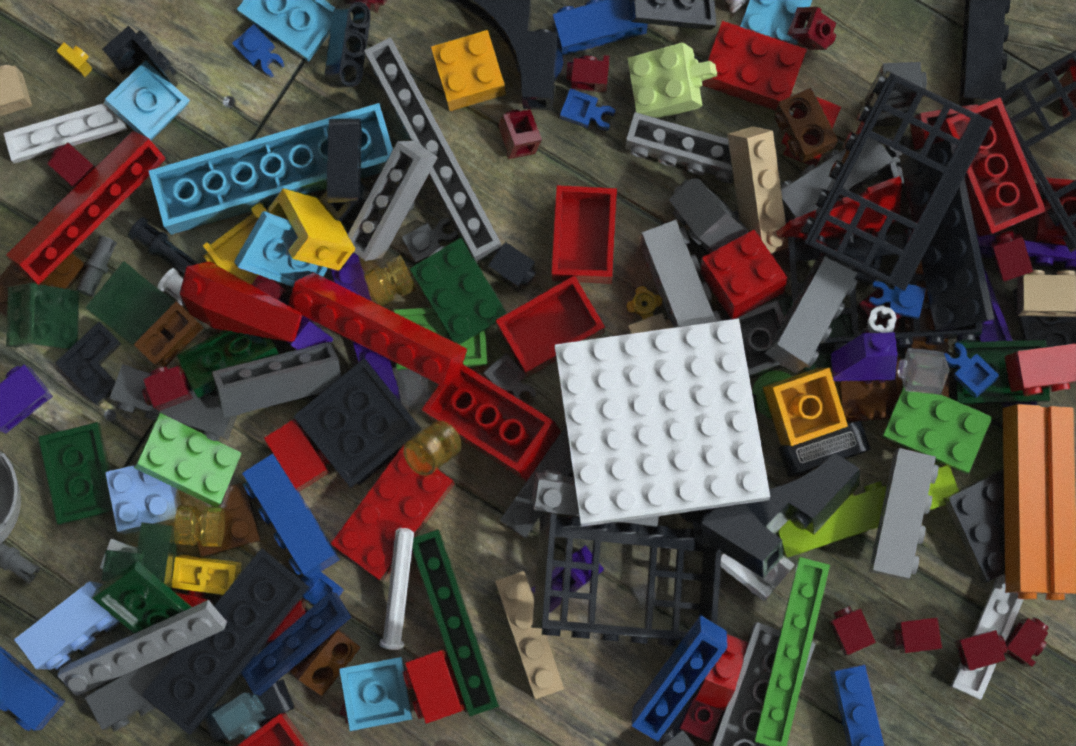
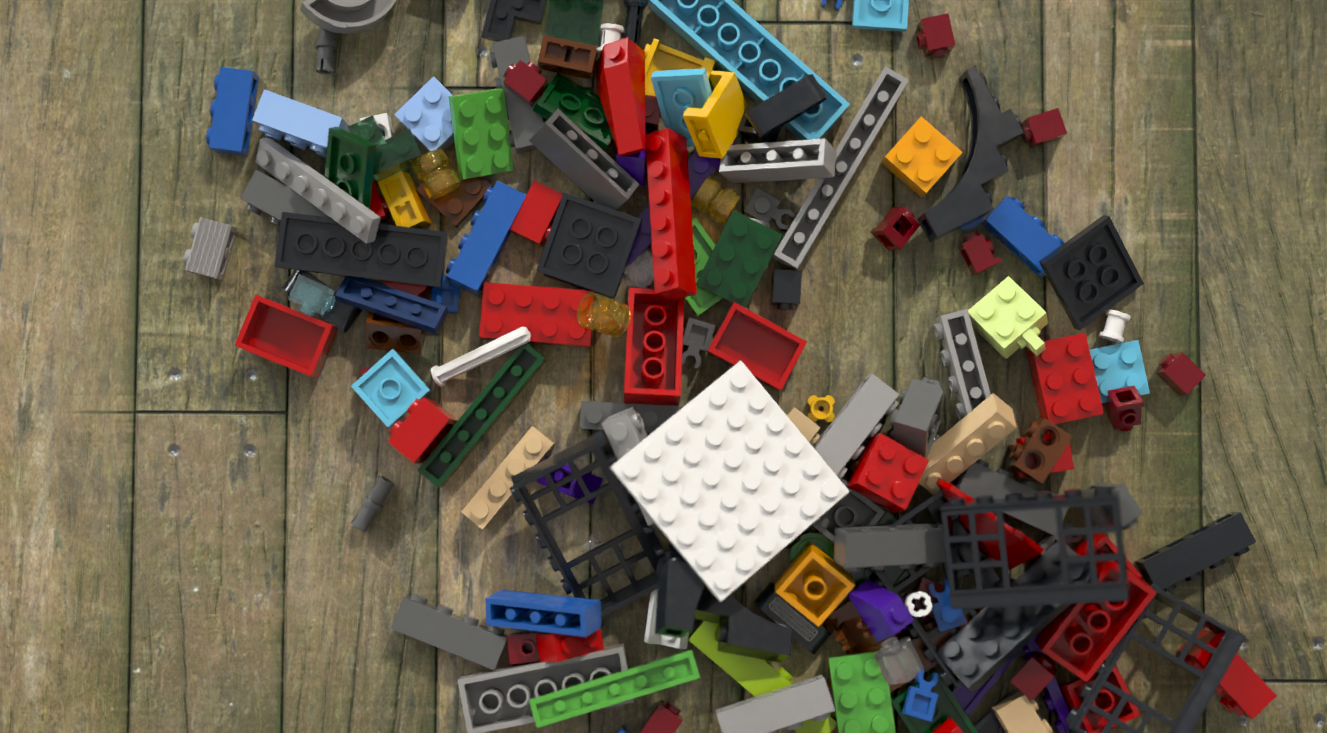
camera: 50 degrees right, 5 degrees up
dark green plate [38,422,113,525] -> none
black beam [325,2,371,88] -> none
red piece [552,185,617,284] -> none
blue plate [560,88,616,131] -> none

